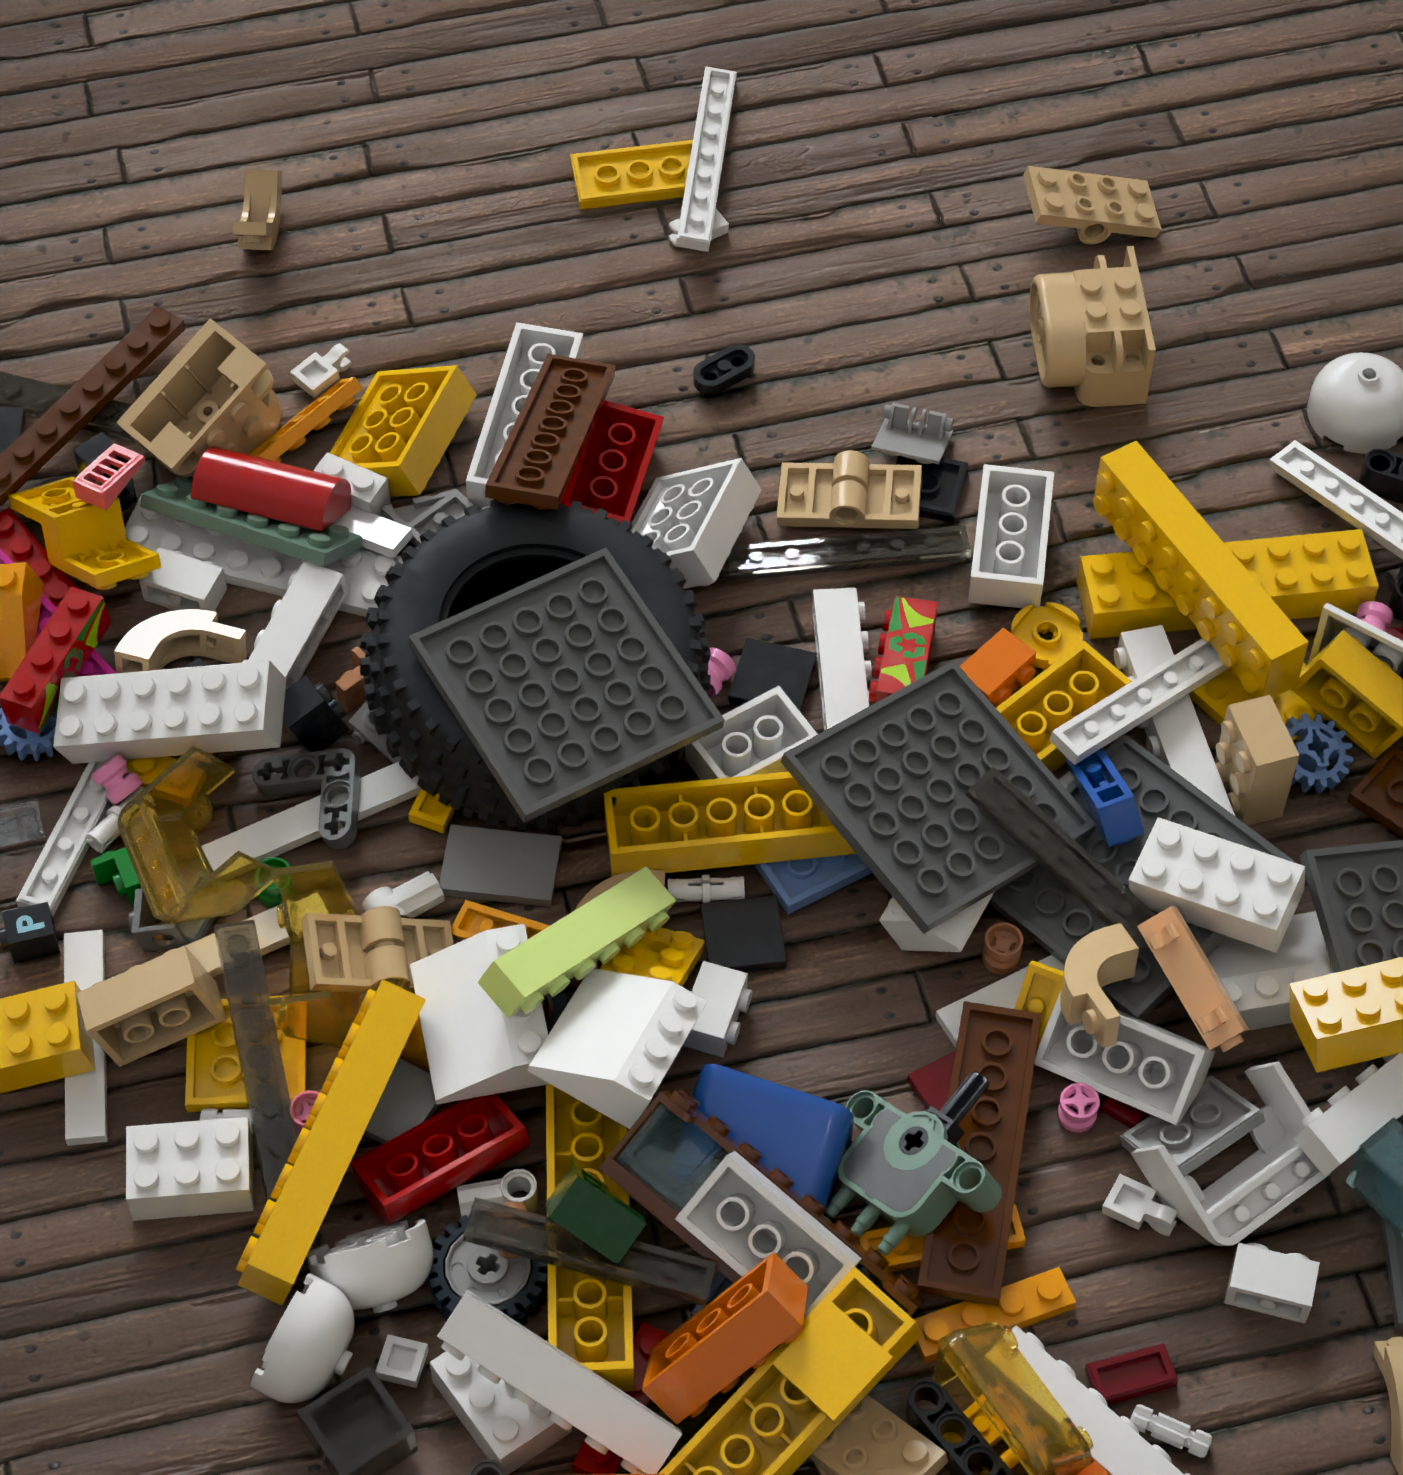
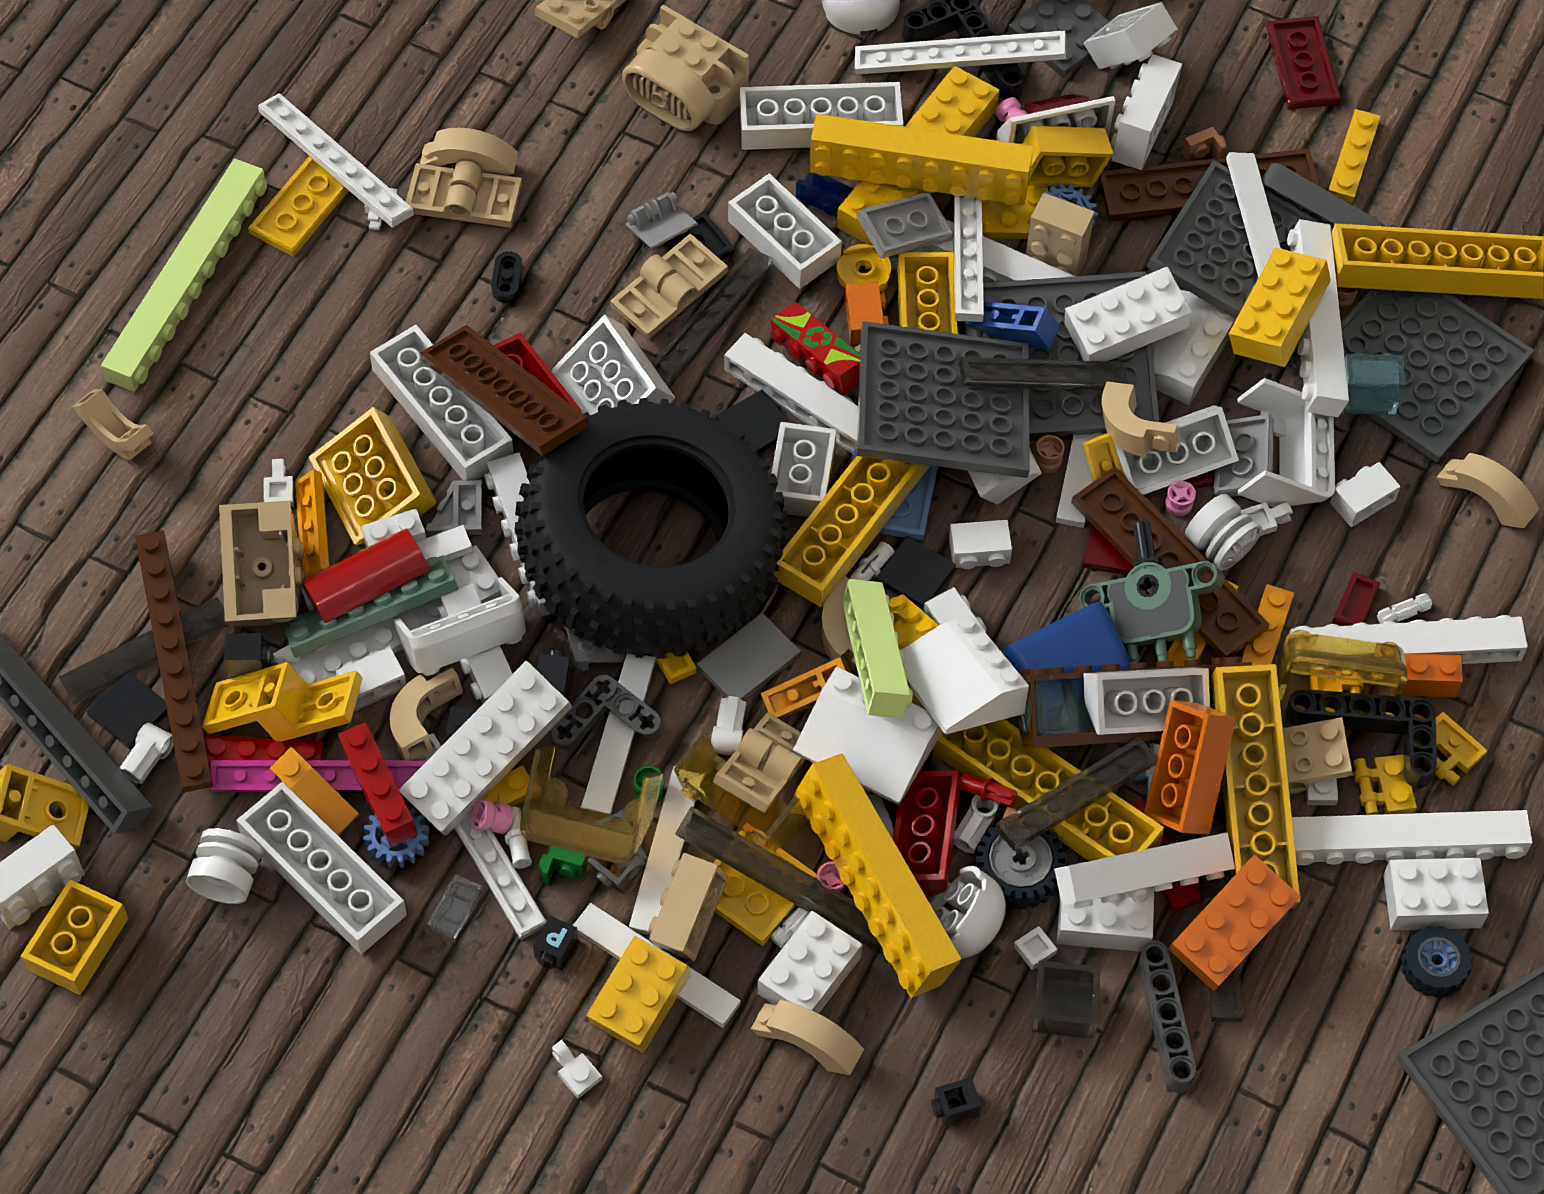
camera: 50 degrees left, 5 degrees up
coral slope [73,443,145,511] -> none
white cylinder [250,1273,355,1403] -> none
nougat bracket [335,646,366,712] -> none
dark grey plate [408,548,725,823] -> none
dark green panel [546,1163,647,1263] -> none
yellow tile [772,1301,895,1424] -> none
light nougat brick [1137,906,1249,1053] -> none
none -> yellowish green brick [100,158,267,392]
none -> white windscreen [393,577,526,676]
none -> tan plate [406,161,522,228]
none -> tan arch [420,128,519,176]
none -> white brick [740,82,903,150]
none -> tan arch [751,1000,864,1075]
none -> clear blue bracket [796,172,854,217]
none -> light grey tile [857,192,954,259]
none -> black brick [931,1077,982,1125]
none -> white brick [949,520,1012,569]
none -> red axle [960,772,1018,807]
none -> white wheel [1184,494,1262,571]

